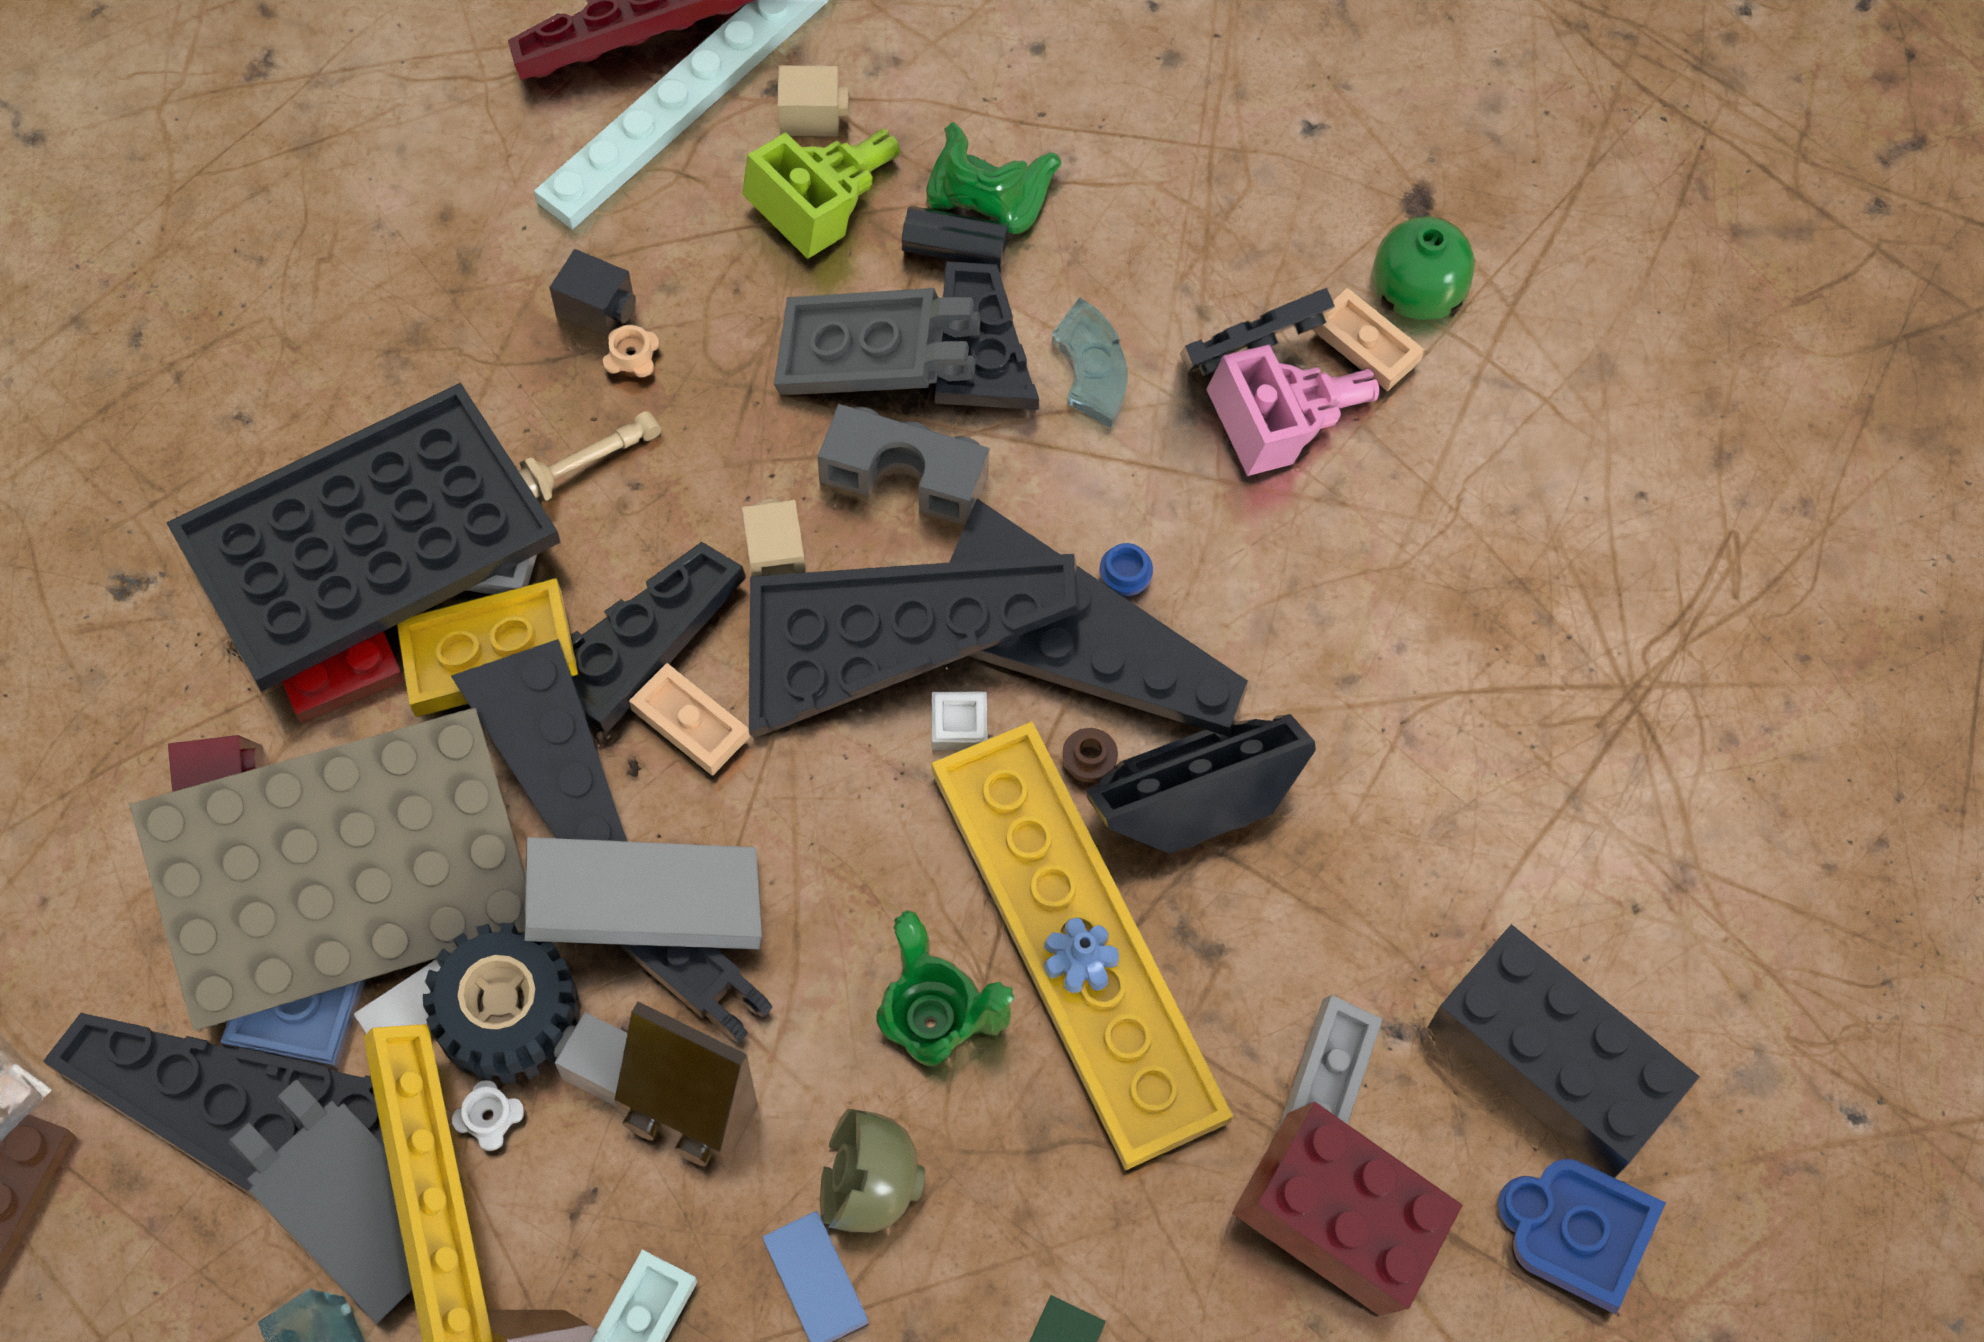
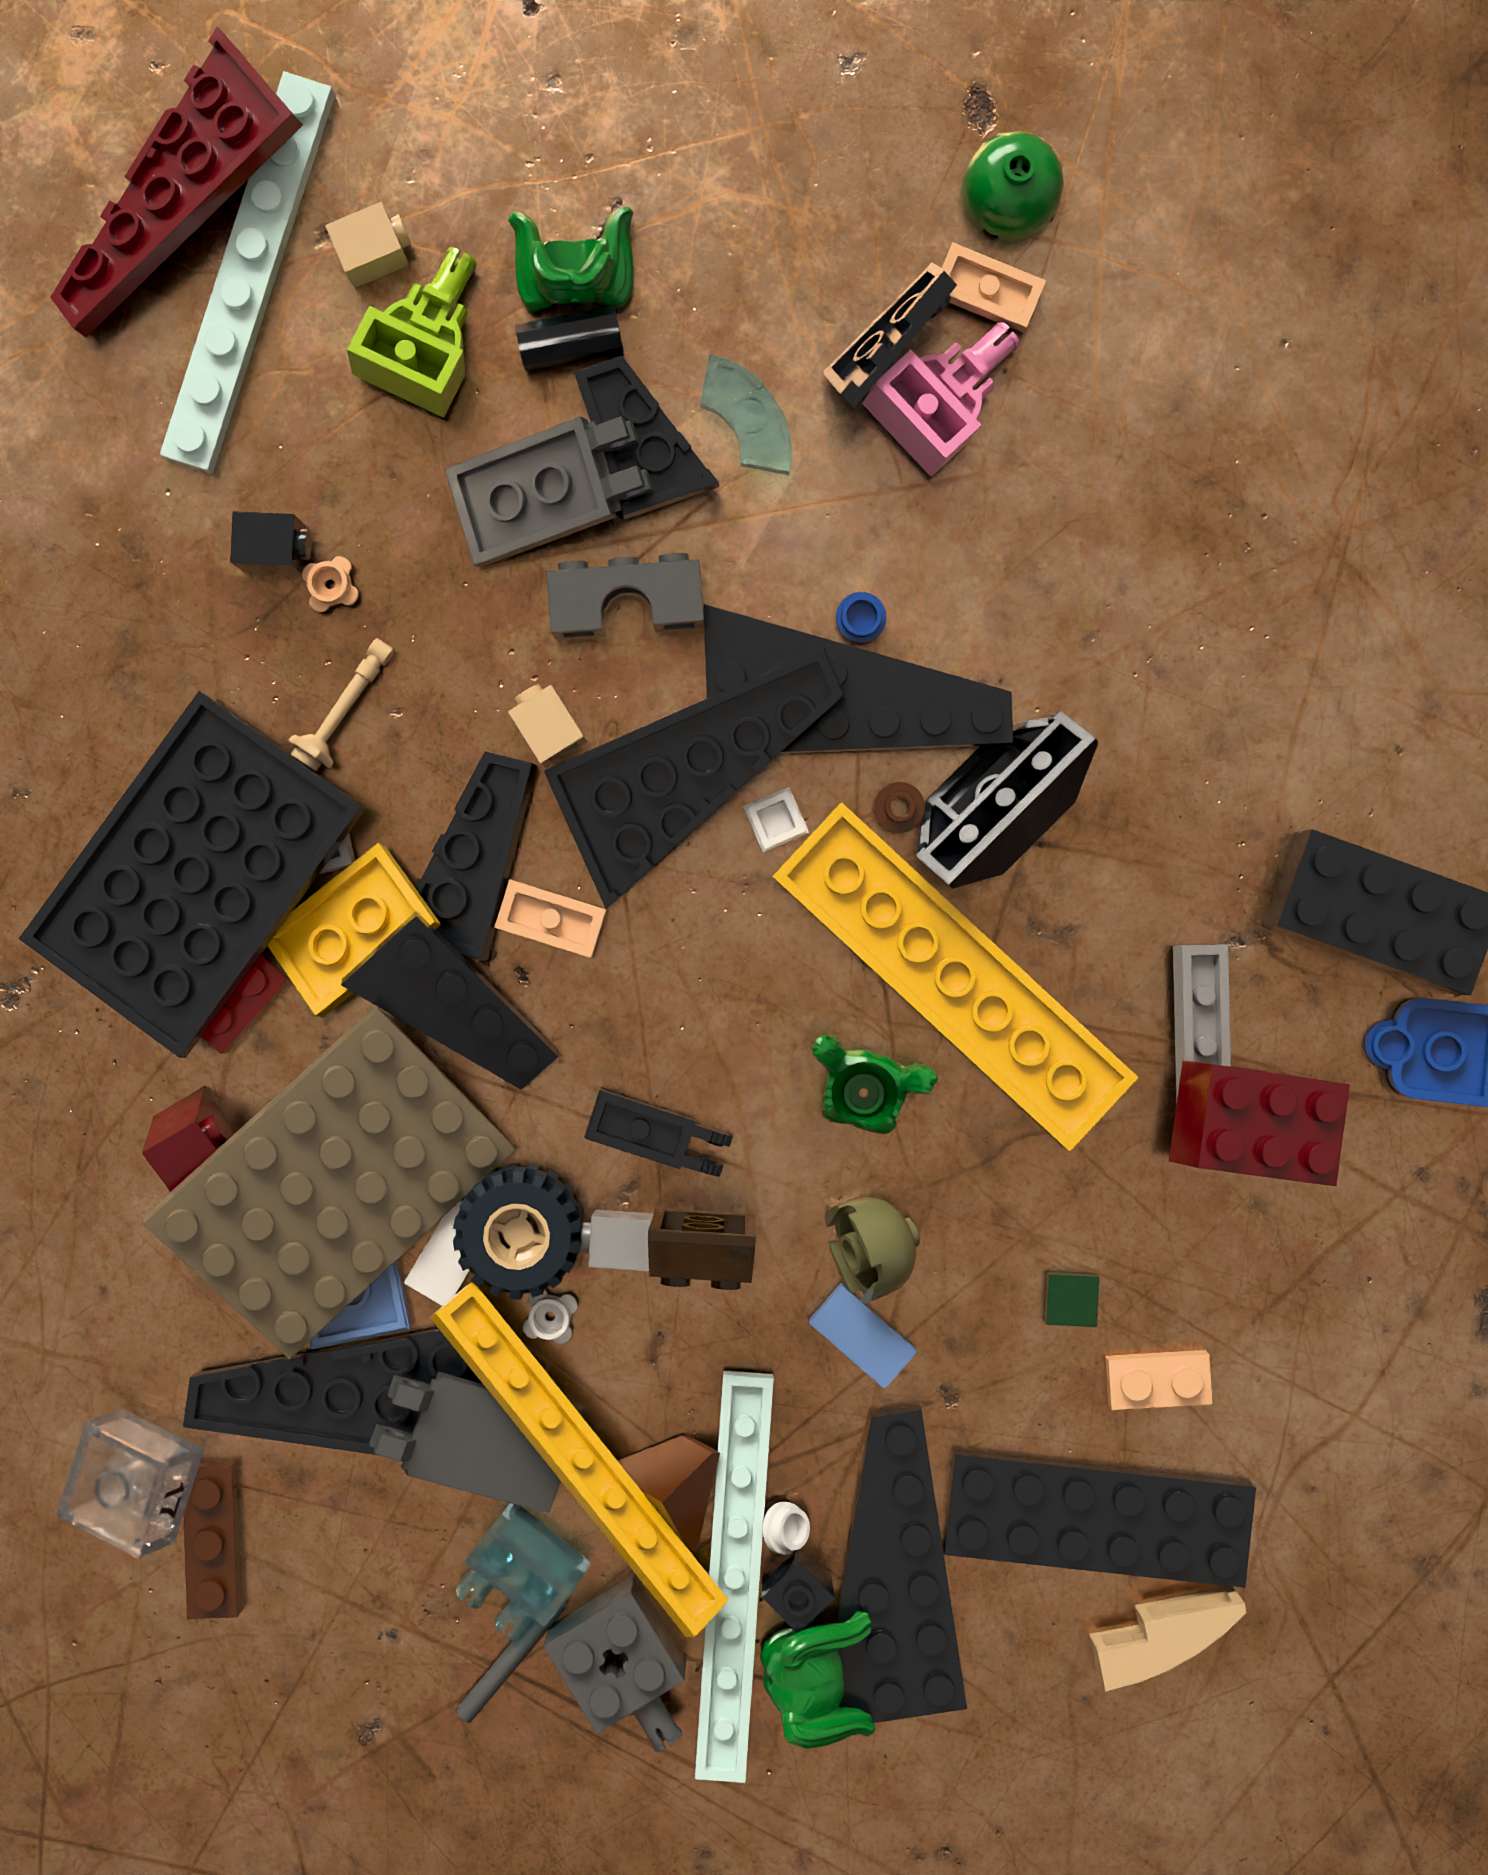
camera: 20 degrees left, 25 degrees up
light grey tile [524,837,762,949] -> none
medium blue plant [1044,918,1119,993] -> none

